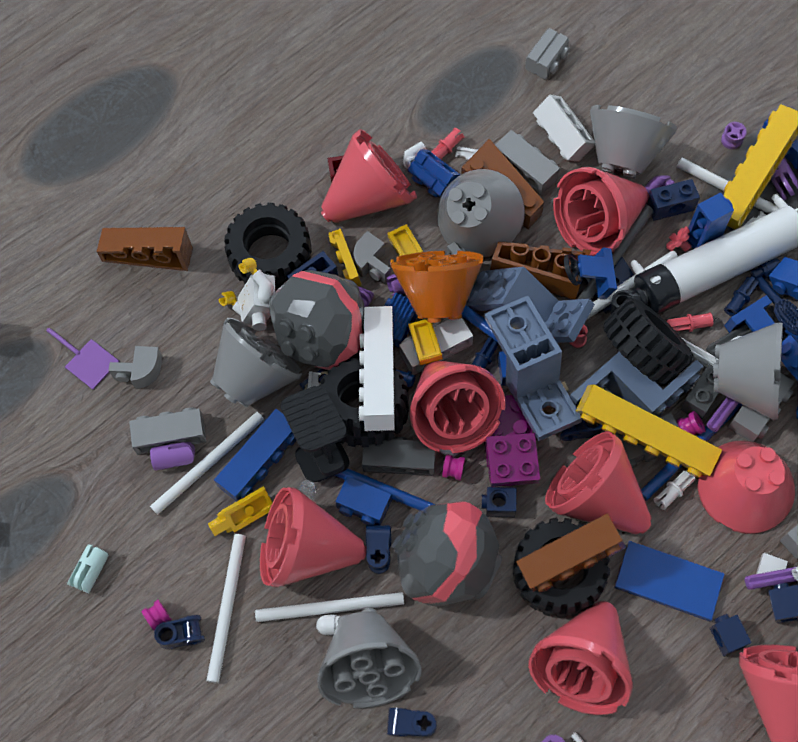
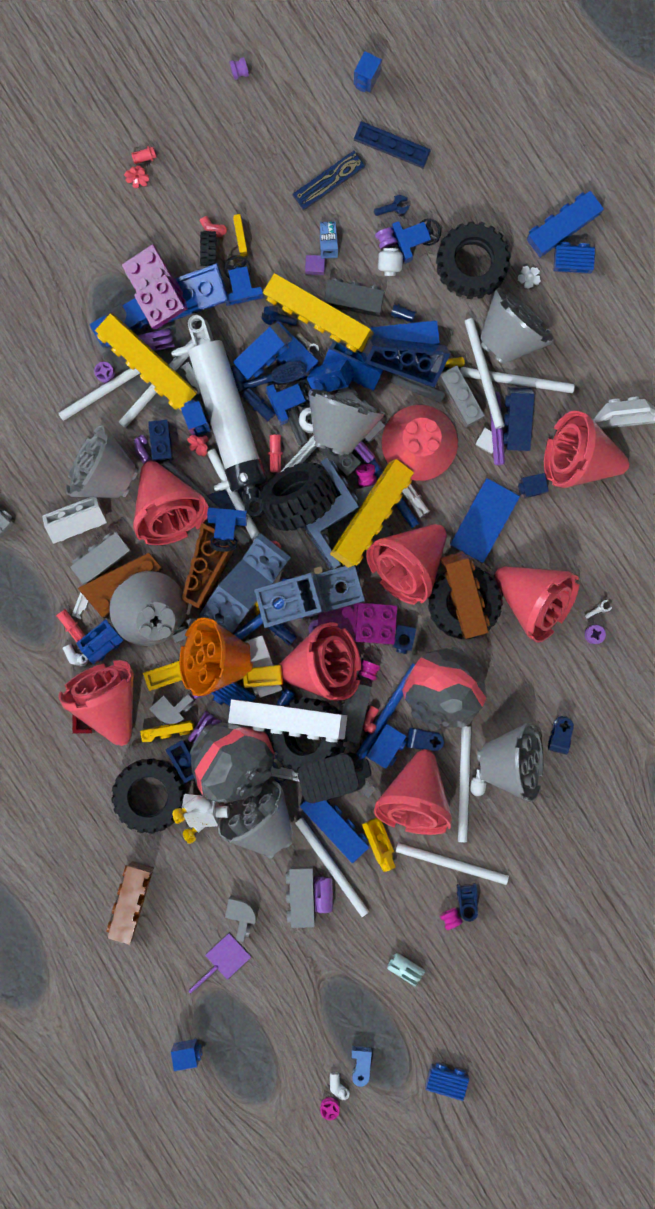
camera: 85 degrees left, 20 degrees up
none -> white piece [58,368,140,421]
none -> coral arm [363,706,379,734]

